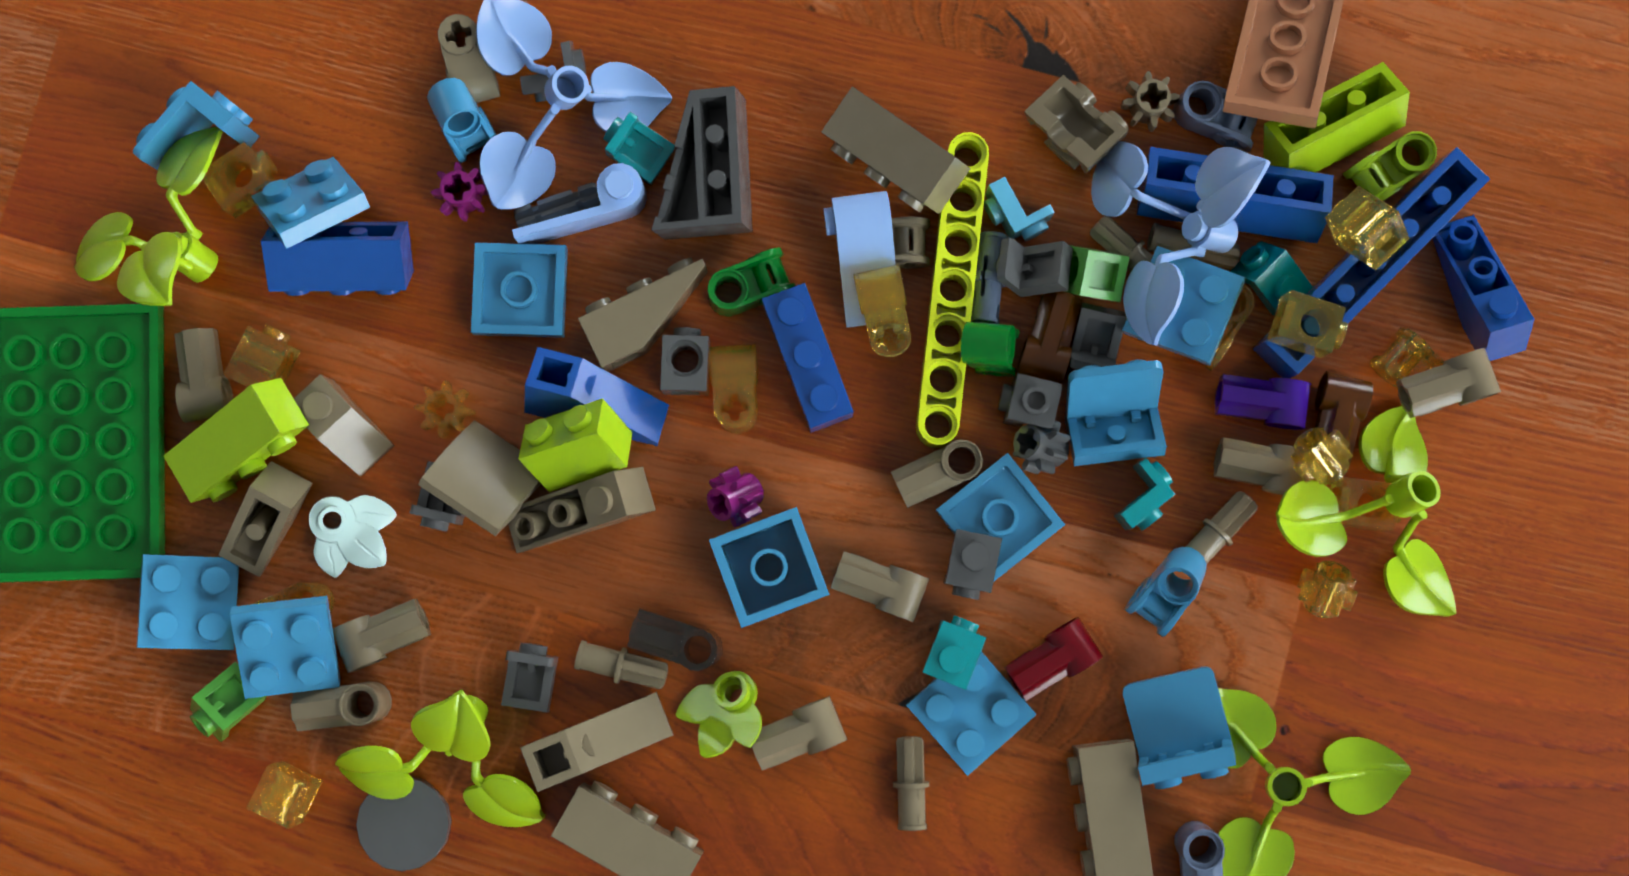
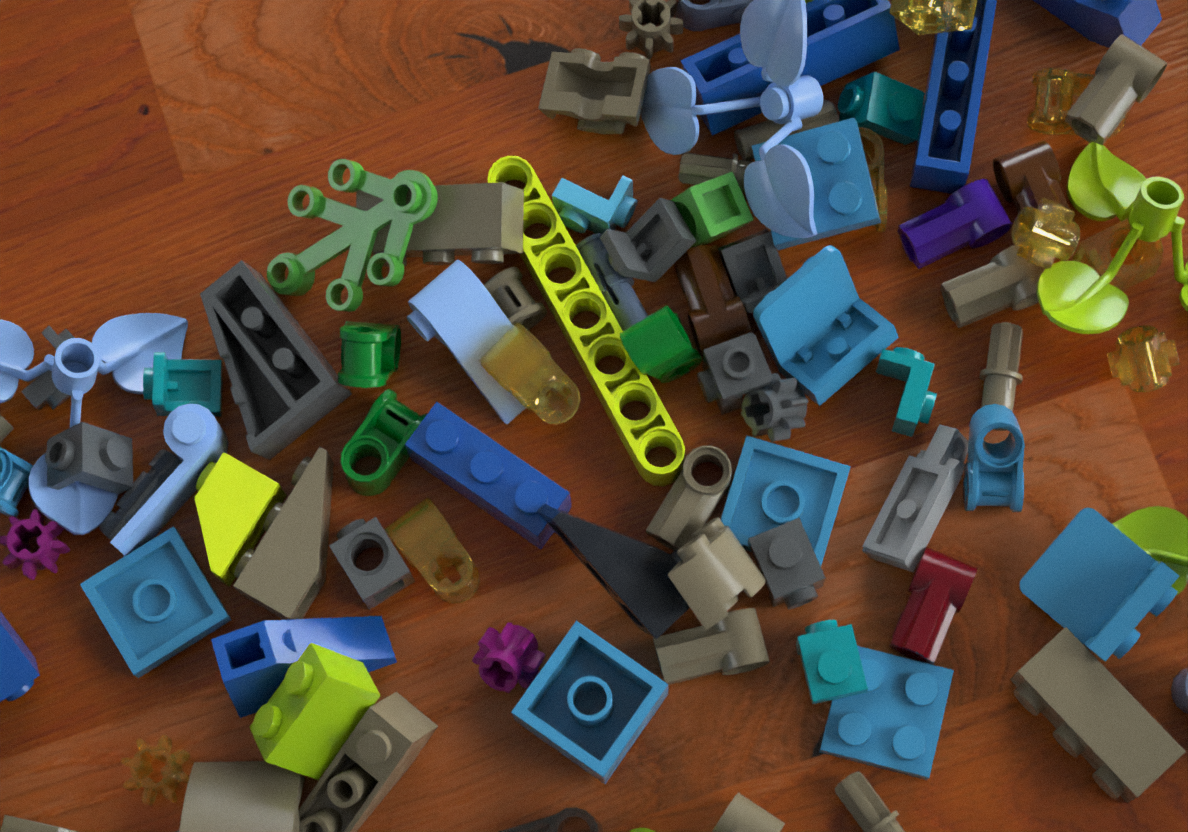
camera: 30 degrees left, 10 degrees down
clear yellow brick [1267,290,1348,358] -> none
none -> dark grey bracket [45,422,133,494]
none -> neon yellow slope [194,452,287,586]
none -> bright green plant [267,159,438,312]
none -> green piece [338,321,401,388]
none -> black slope [537,504,690,639]
none -> dark tan cylinder [668,517,766,630]
none -> light grey hinge [862,424,968,572]

